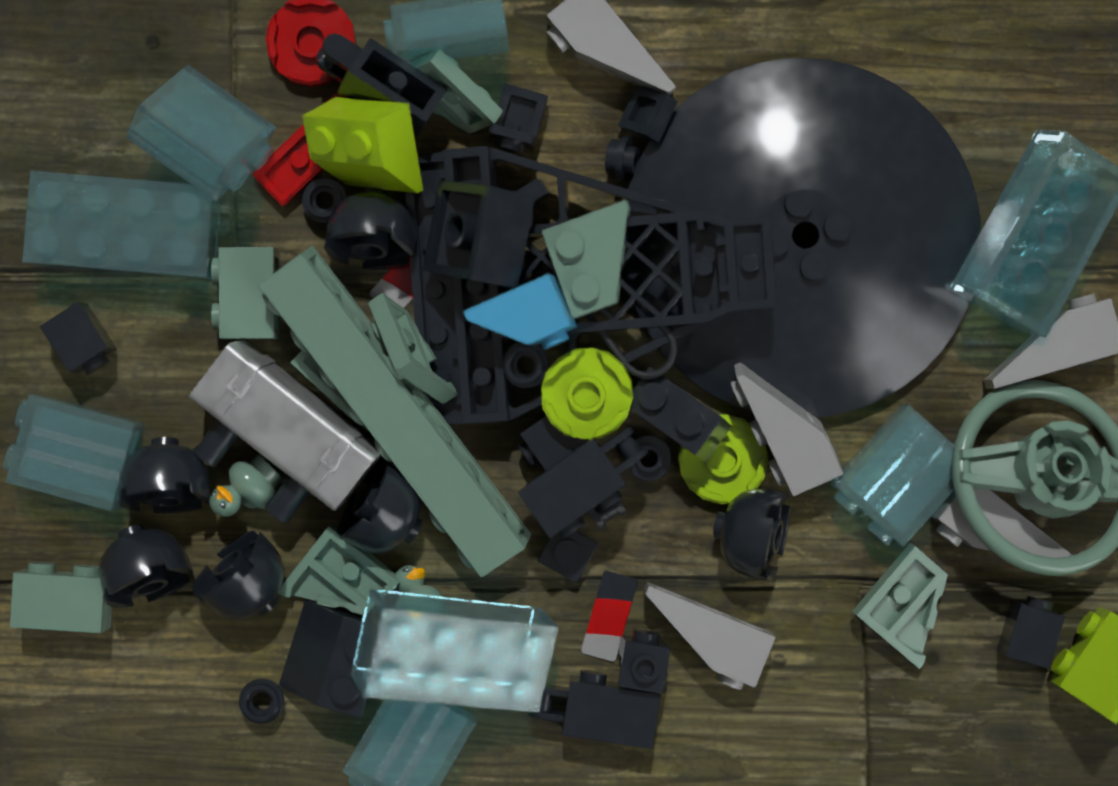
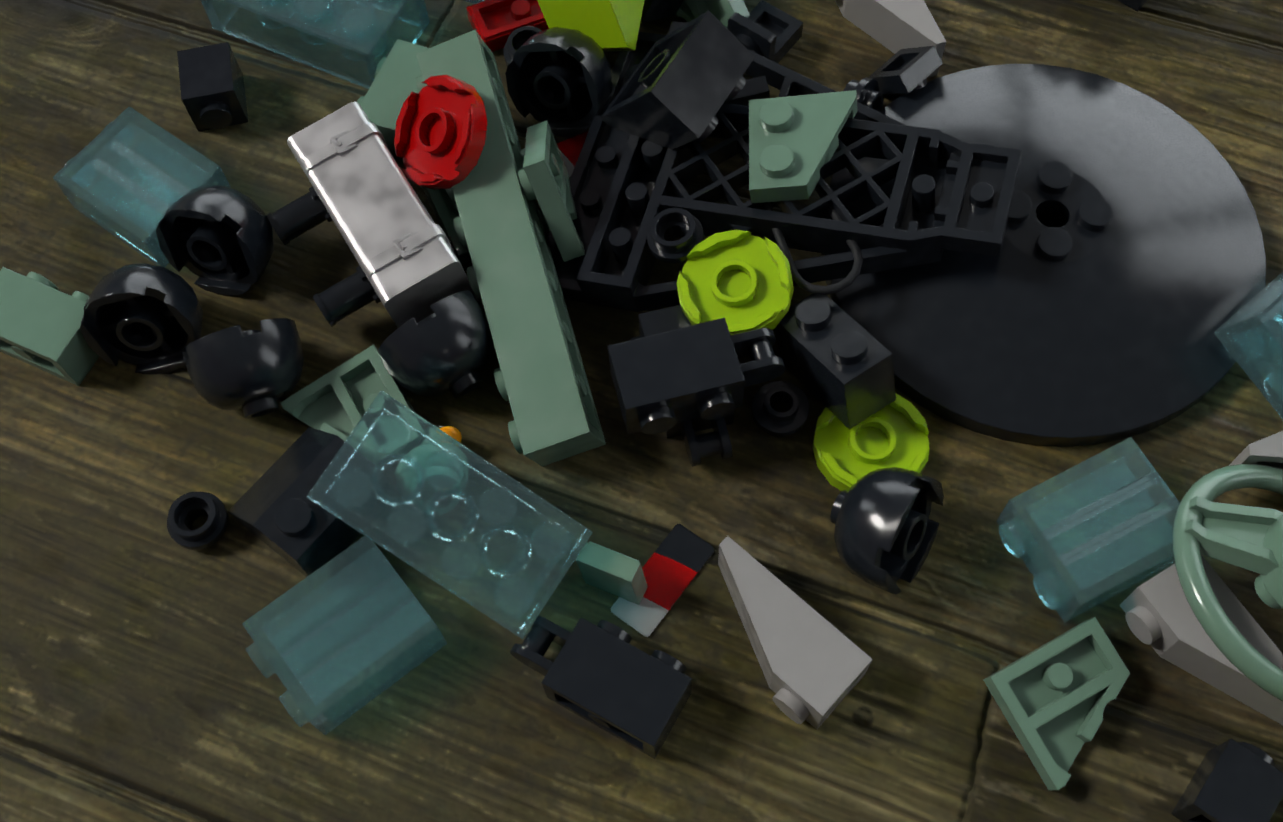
camera: 25 degrees right, 25 degrees down
sand green animal [209,454,284,517] -> none
dark azure slope [464,274,577,350] -> none
black plate [537,530,598,583] -> none
black bracket [618,629,671,693] -> none
light grey slope [731,362,843,496] -> none
none -> red tile [394,75,488,189]
none -> sand green tile [576,541,648,605]

